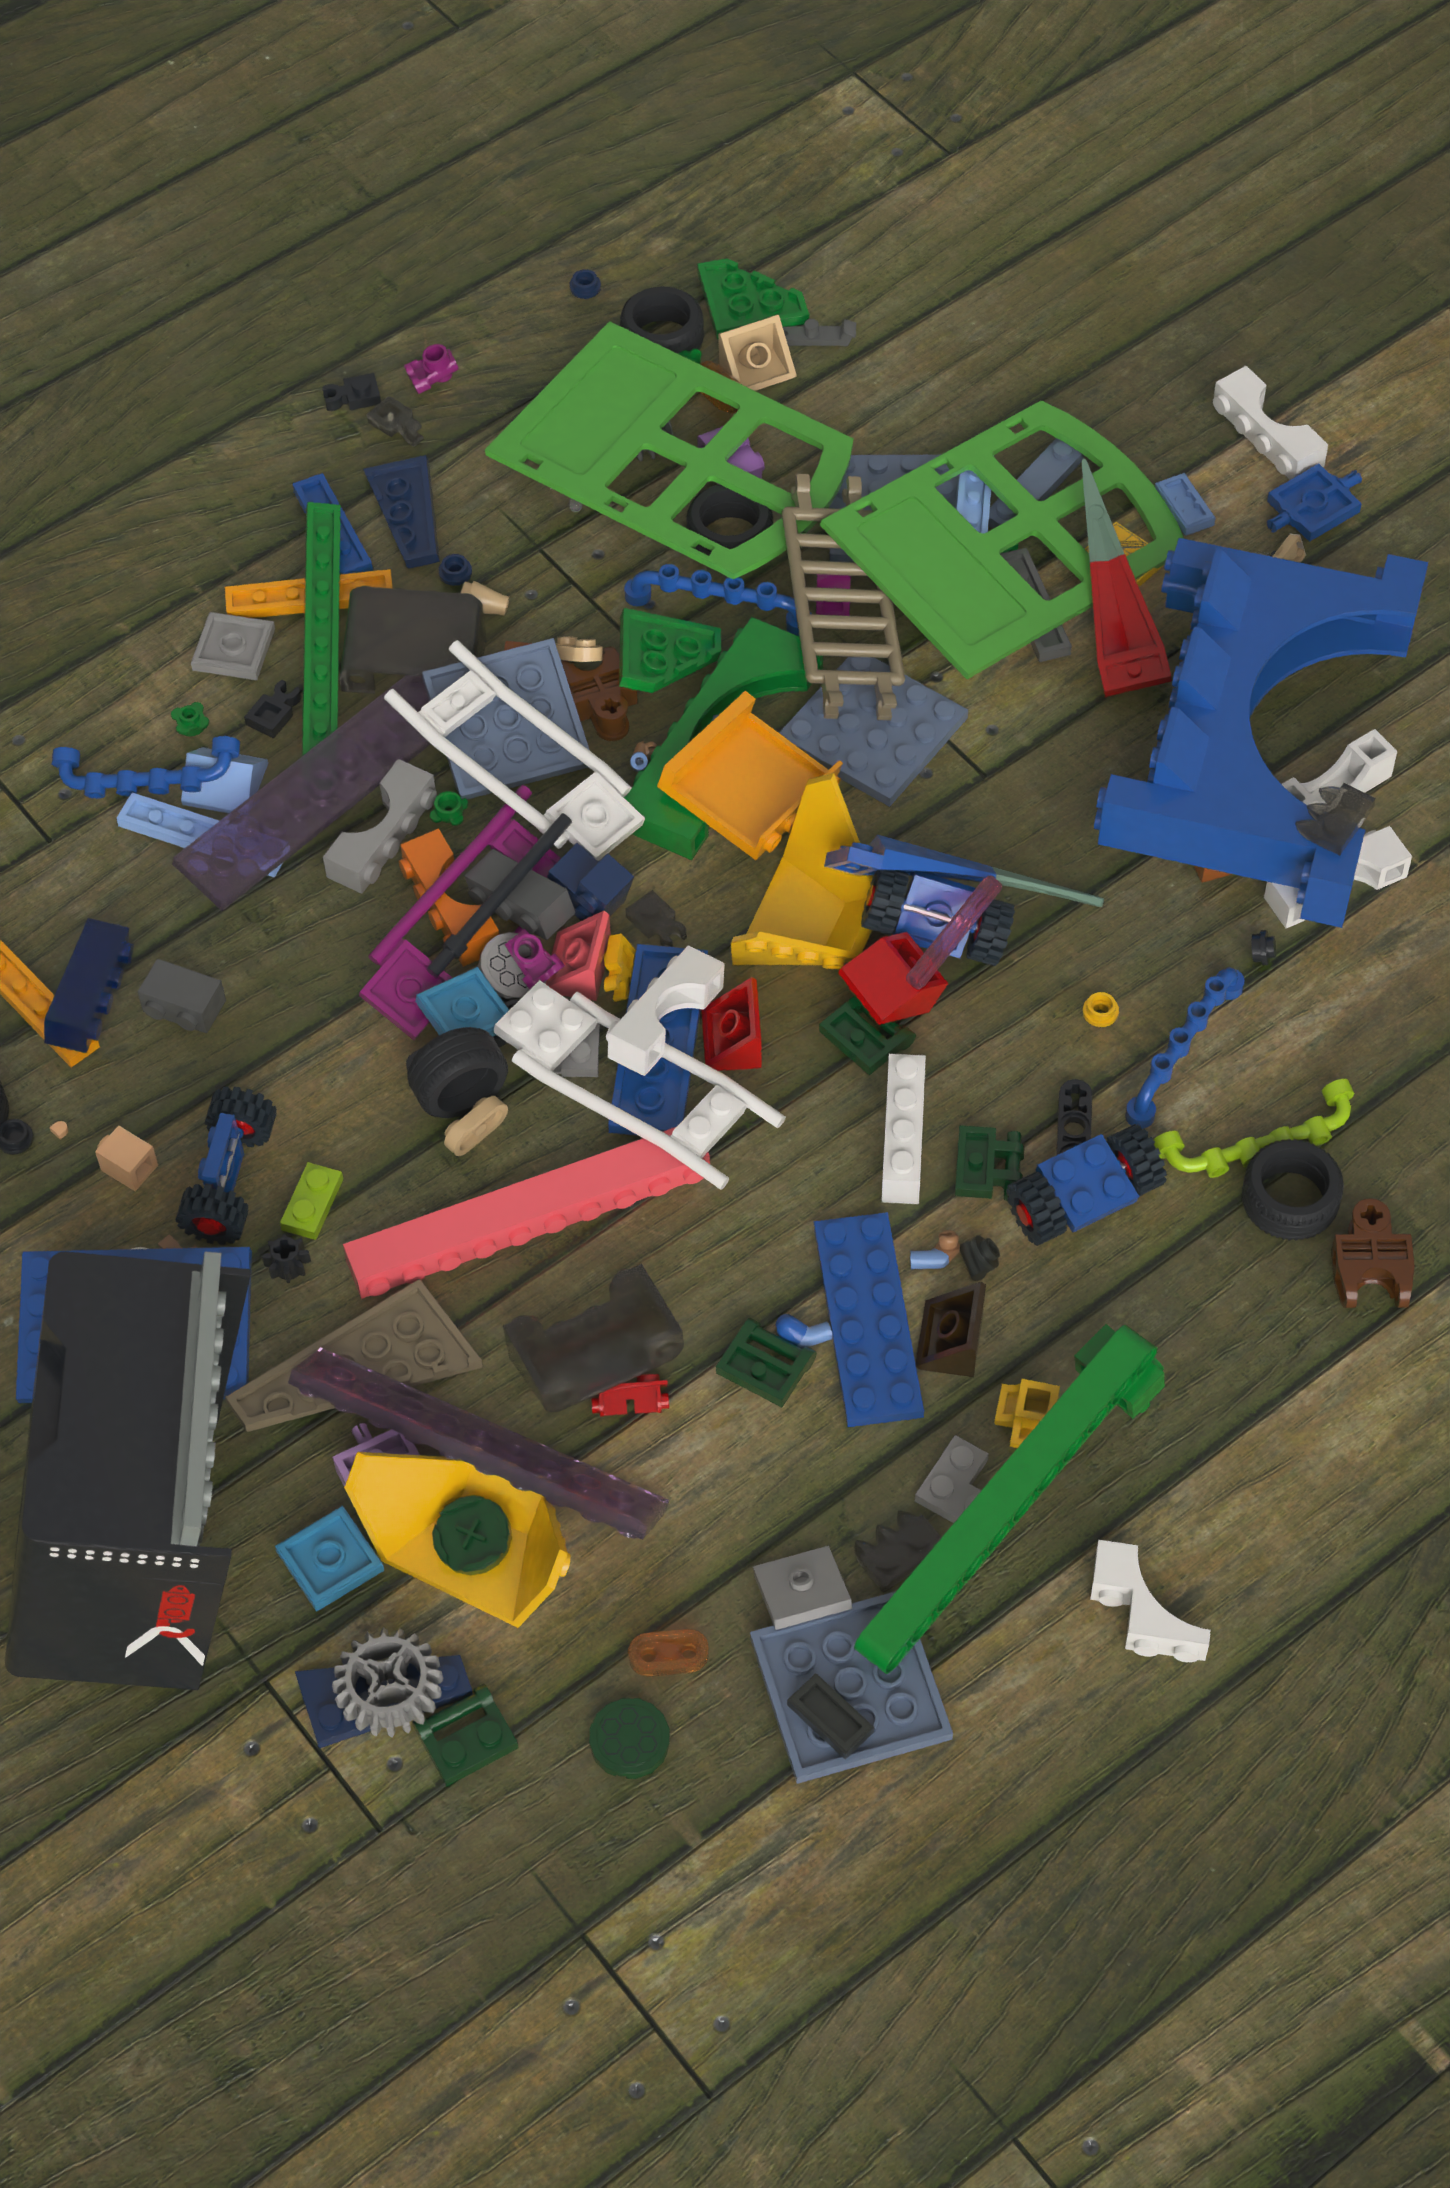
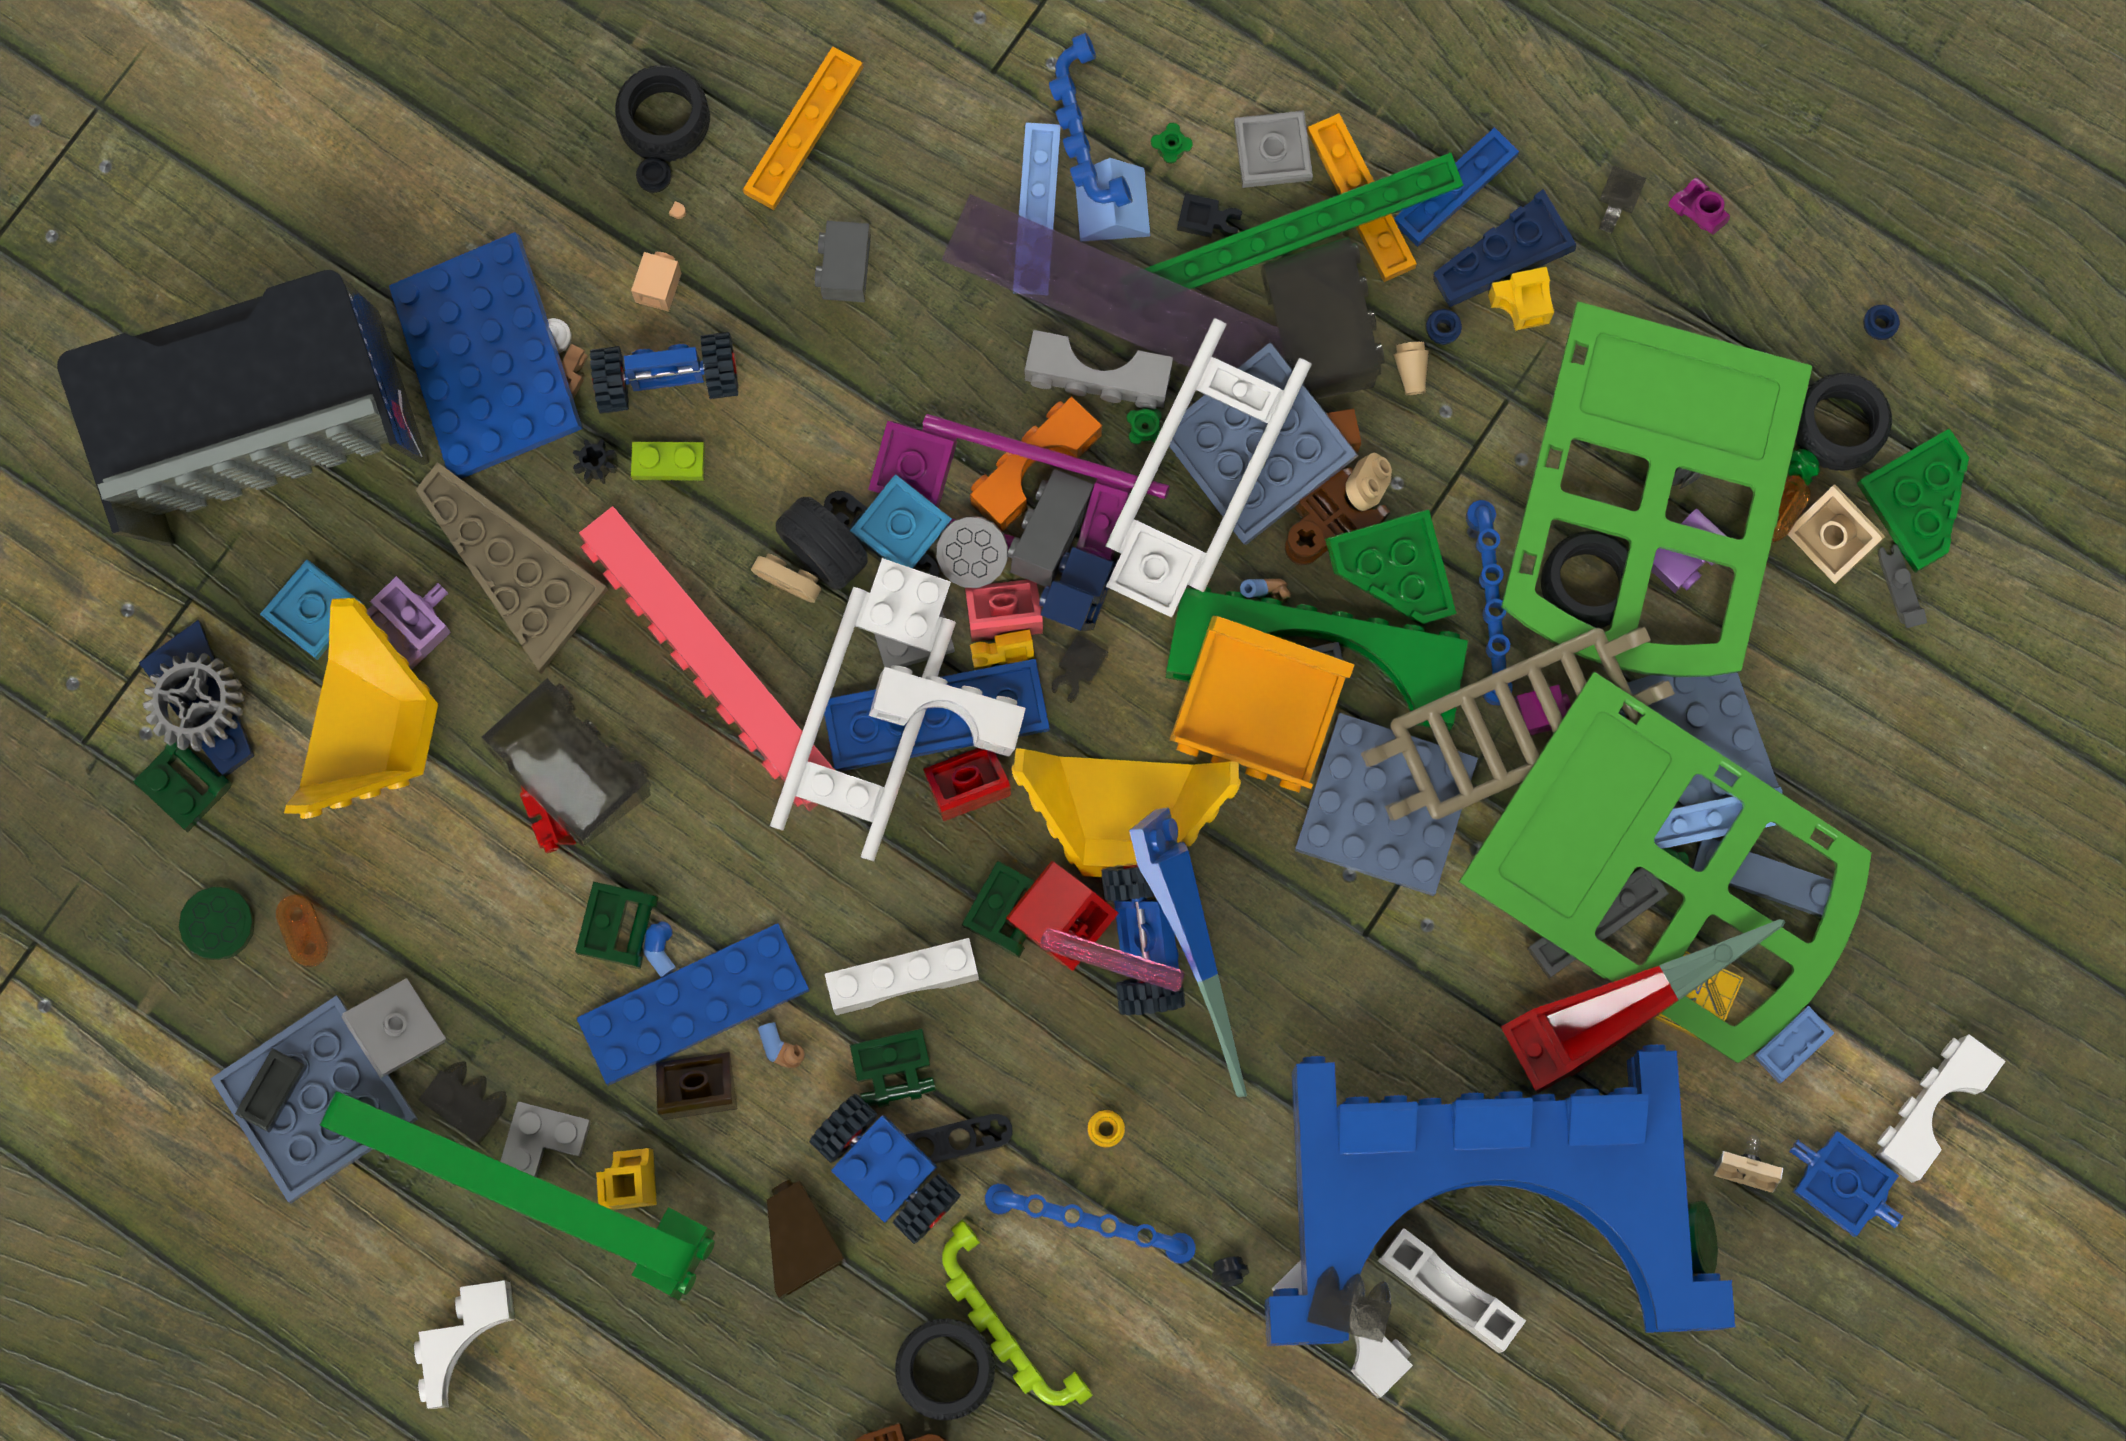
camera: 70 degrees right, 20 degrees up
clear blue brick [44,918,134,1053] -> none
plate [288,1347,670,1540] -> none
black plate [322,373,381,411] -> none
black bar [426,813,572,978] -> none
dark green tile [432,1495,512,1576] -> none
magenta plate [505,929,565,990] -> none
pearl dark grey plate [960,1235,1000,1281] -> none
none -> dark brown slope [767,1179,846,1300]
none -> yellow brick [1488,267,1554,331]

